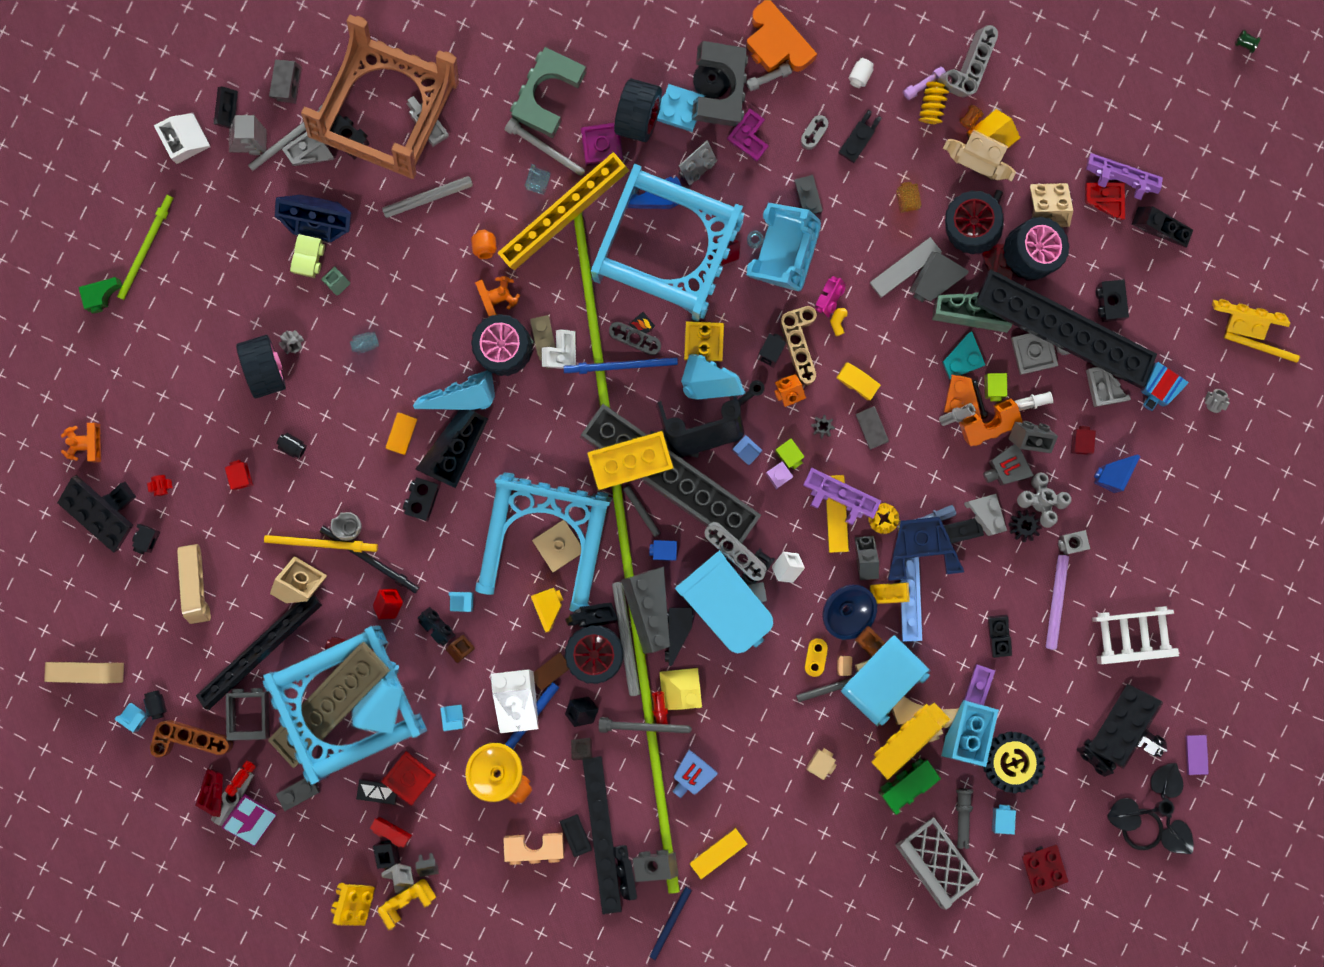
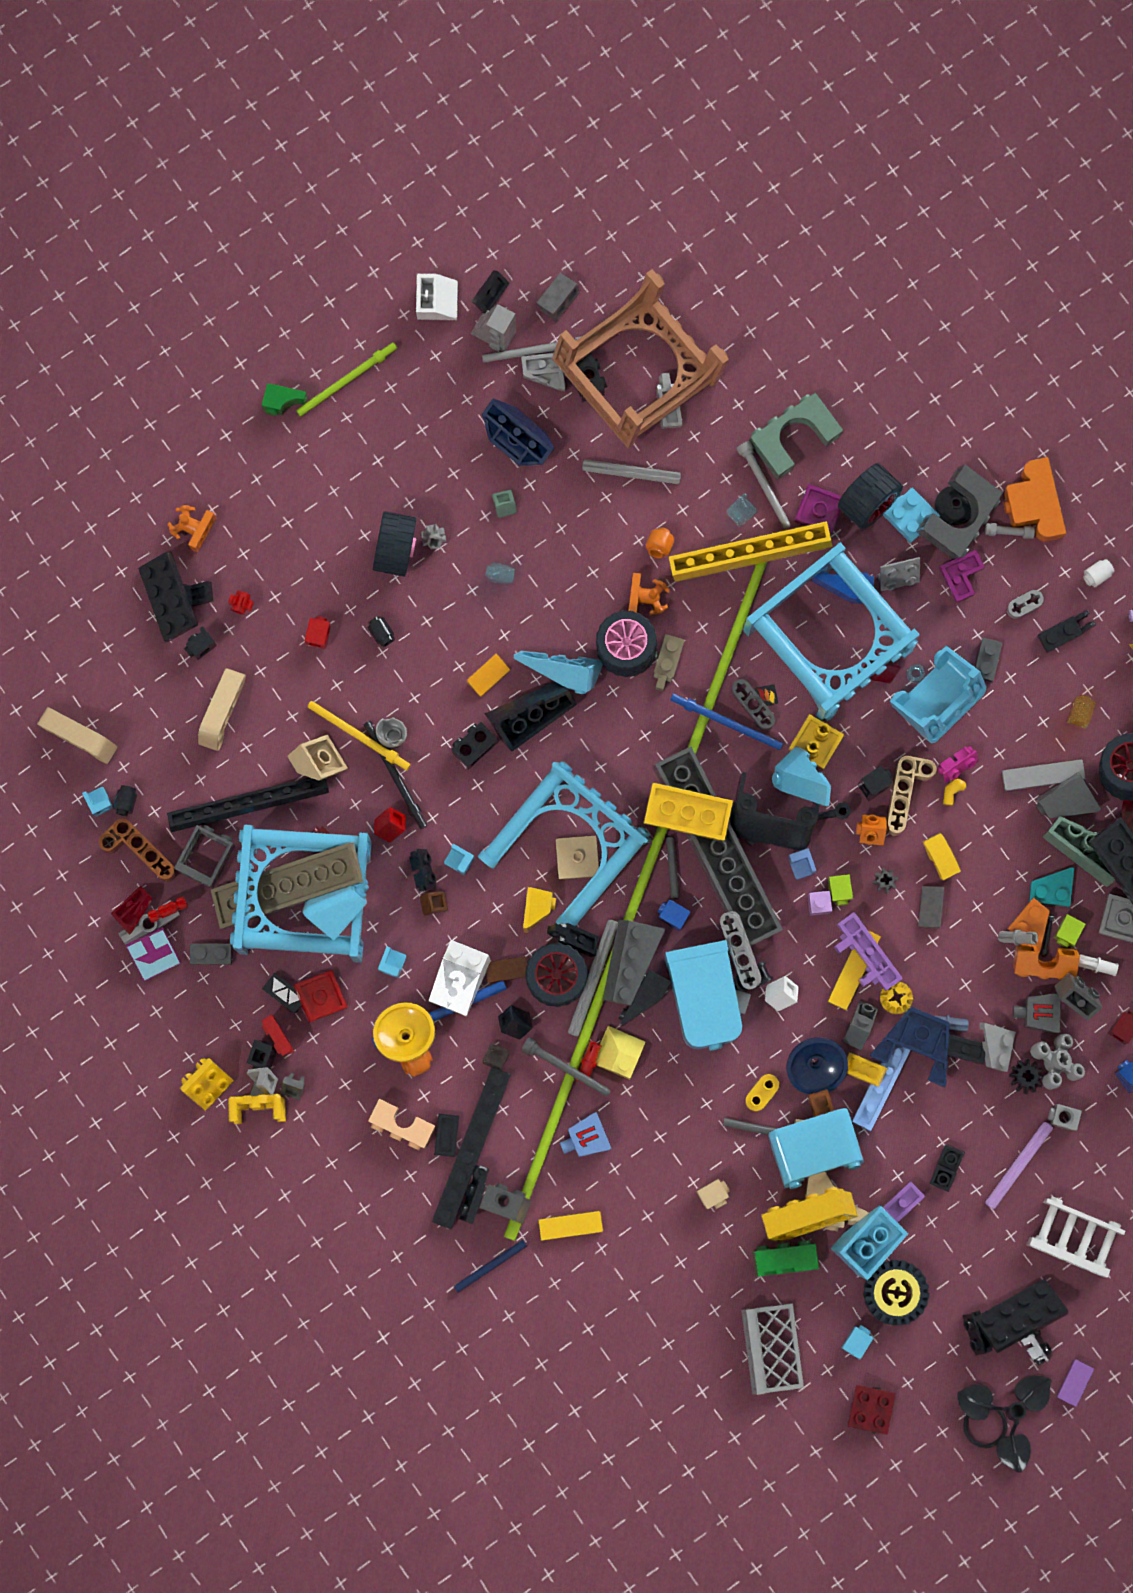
camera: 25 degrees right, 5 degrees down
yellowish green brick [290,234,325,278] -> none
white plate [542,330,576,369] -> none
light nougat slope [837,656,852,676] -> none
dark grey pin [955,788,973,849] -> none

